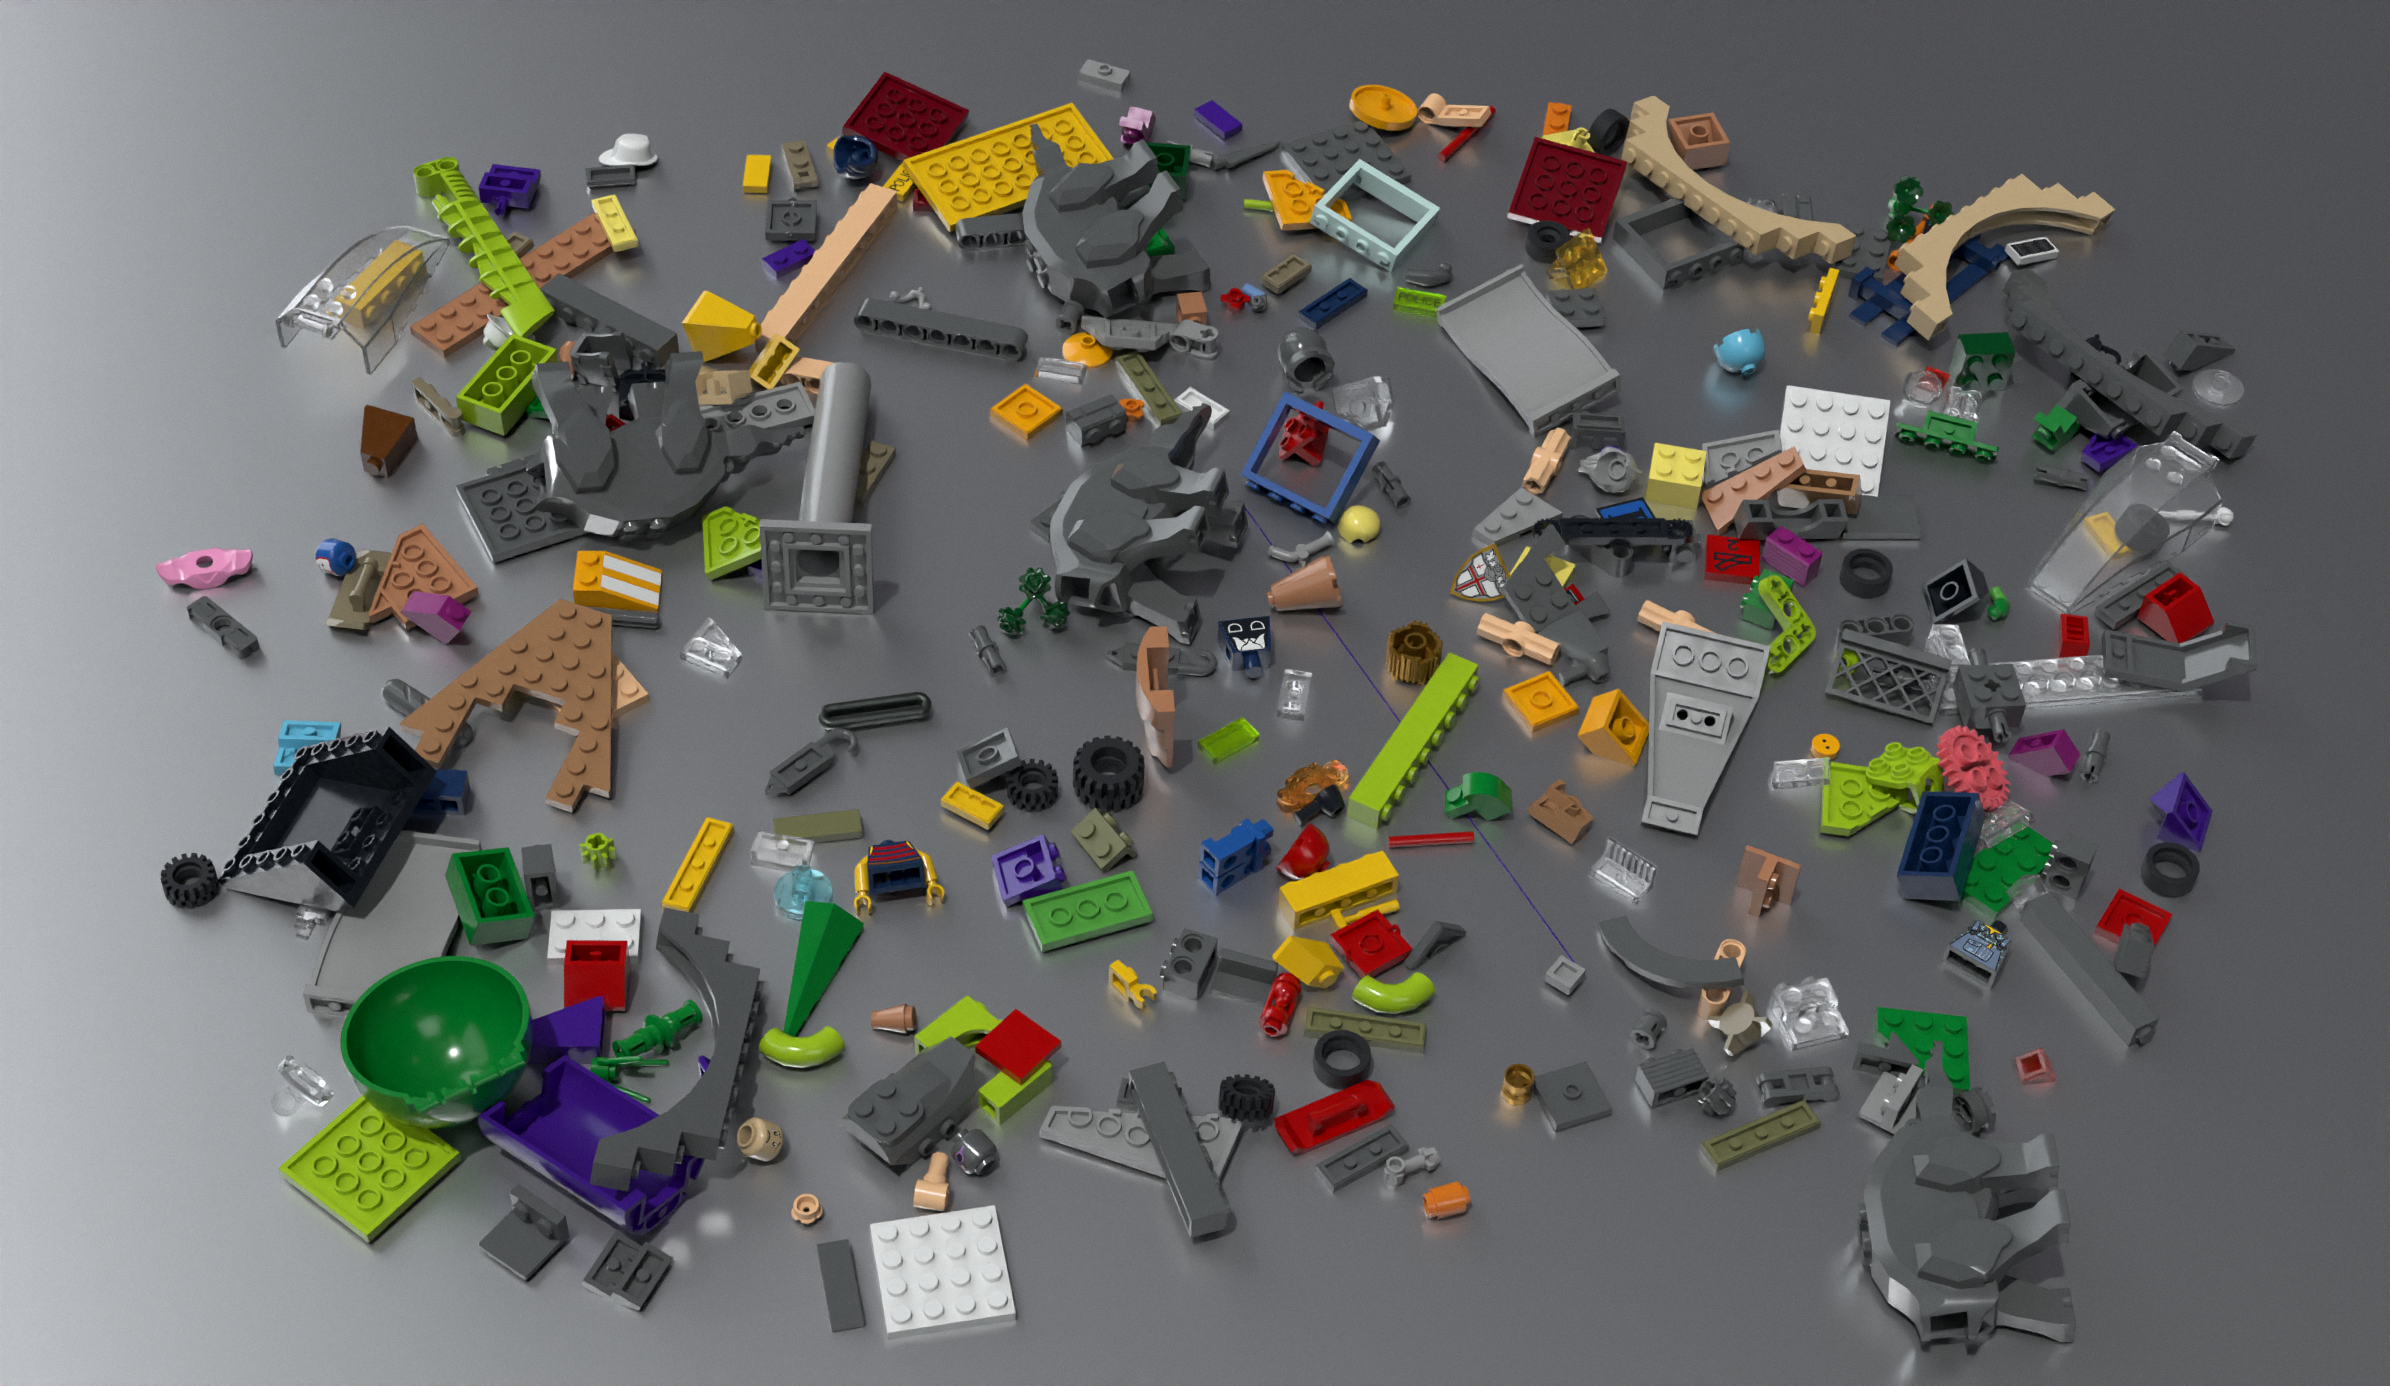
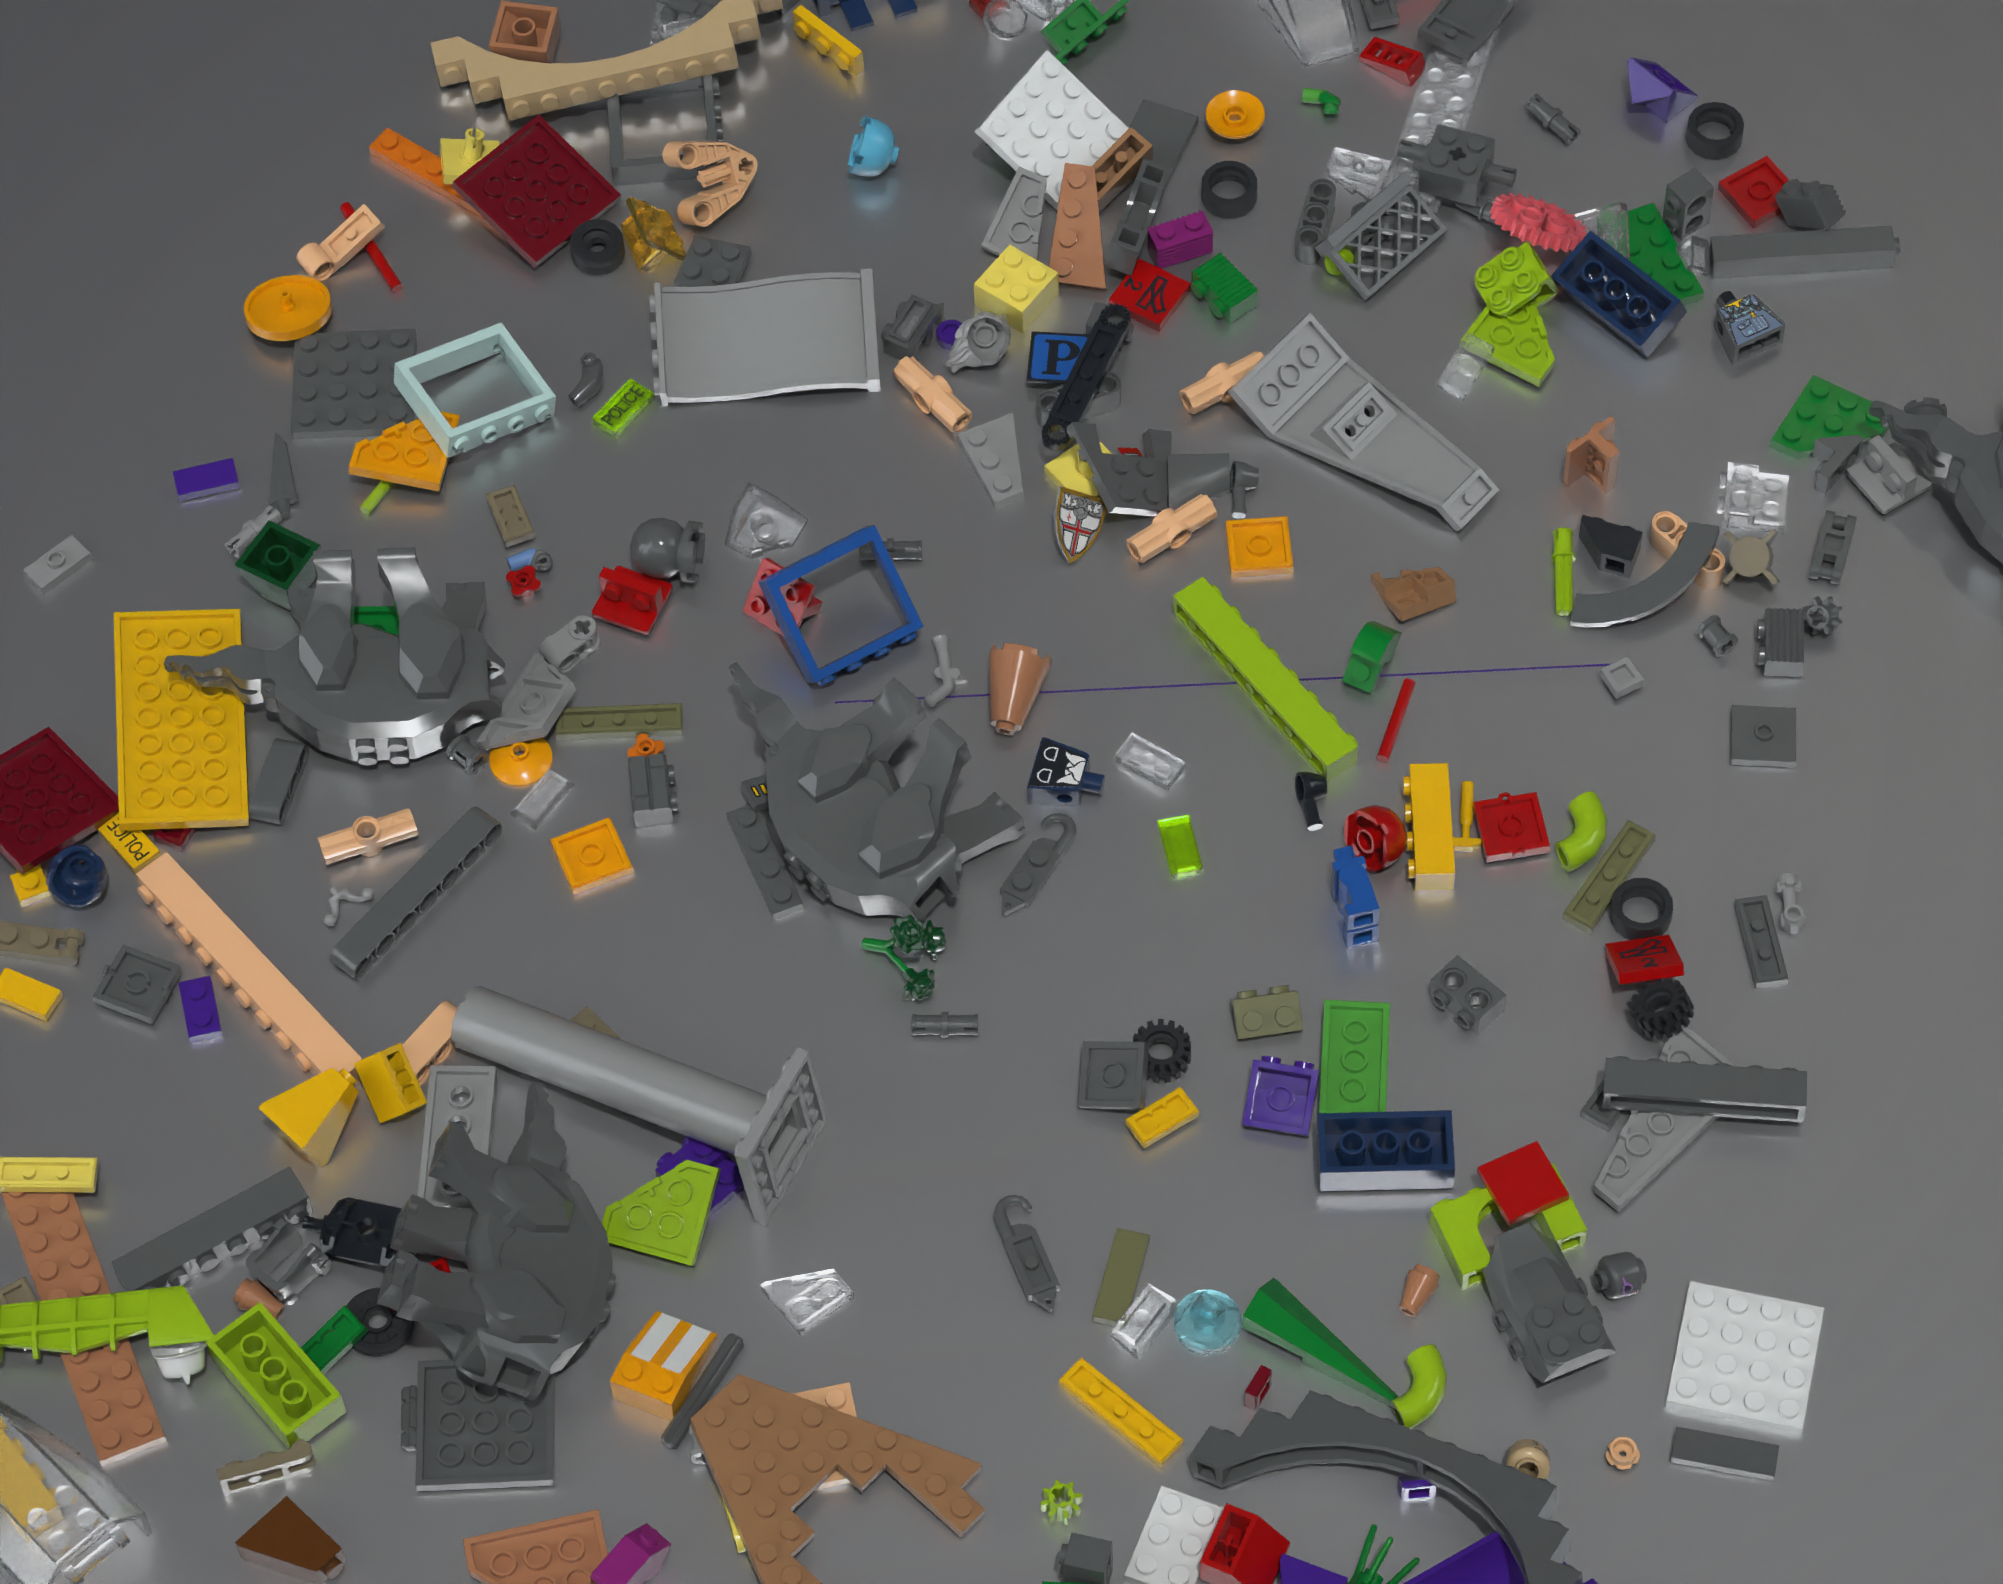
camera: 60 degrees left, 10 degrees up
green piece [612,999,703,1066] -> none
tan window [695,370,752,405] -> none
pearl dark grey piece [817,692,932,731] -> none
torso [854,840,944,916] -> none
light nougat pin [913,1152,950,1211] -> none
black tyre [1073,735,1145,812] -> none
yellow plate [1109,960,1157,1009] -> none
brick [1119,106,1156,146] -> none
nougat slope [1136,626,1175,767] -> none
white tile [1174,387,1230,430] -> none
nougat brick [1176,292,1207,325] -> none
dark grey panel [1211,948,1278,1007] -> none
red piece [1258,972,1302,1037] -> none
yellow slope [1272,936,1344,988] -> none
red piece [1274,1080,1395,1154] -> none
clear orange piece [1276,760,1350,813] -> none
dark blue tile [1298,278,1368,330] -> none
light yellow hair [1337,505,1381,543] -> none
pearl gold brick [1385,620,1443,685] -> none
dark grey tile [1403,921,1467,970] -> none
orange brick [1422,1181,1471,1219] -> none
pearl gold wheel [1501,1063,1535,1106] -> none
light orange slope [1577,689,1649,766] -> none
black tyre [1587,109,1630,156] -> none
clear panel [1589,837,1657,905] -> none
olive tile [1700,1100,1821,1172] -> none
lime beam [1758,575,1816,675] -> none
light orange tile [1810,734,1840,761] -> none
black slope [1921,558,1989,626] -> none
magenta slope [2008,729,2081,776] -> none
clear red slope [2014,1048,2056,1085] -> none
none -> light nougat piece [317,808,418,865]
none -> red bracket [592,566,673,635]
none -> light nougat connector [662,141,758,227]
none -> light orange dish [1206,90,1265,139]
none -> dark red tile [1244,1365,1272,1412]
none -> dark blue brick [1317,1110,1455,1191]
none -> lime axle [1551,527,1576,616]
none -> black slope [1579,515,1643,579]
none -> red tile [1605,934,1684,985]

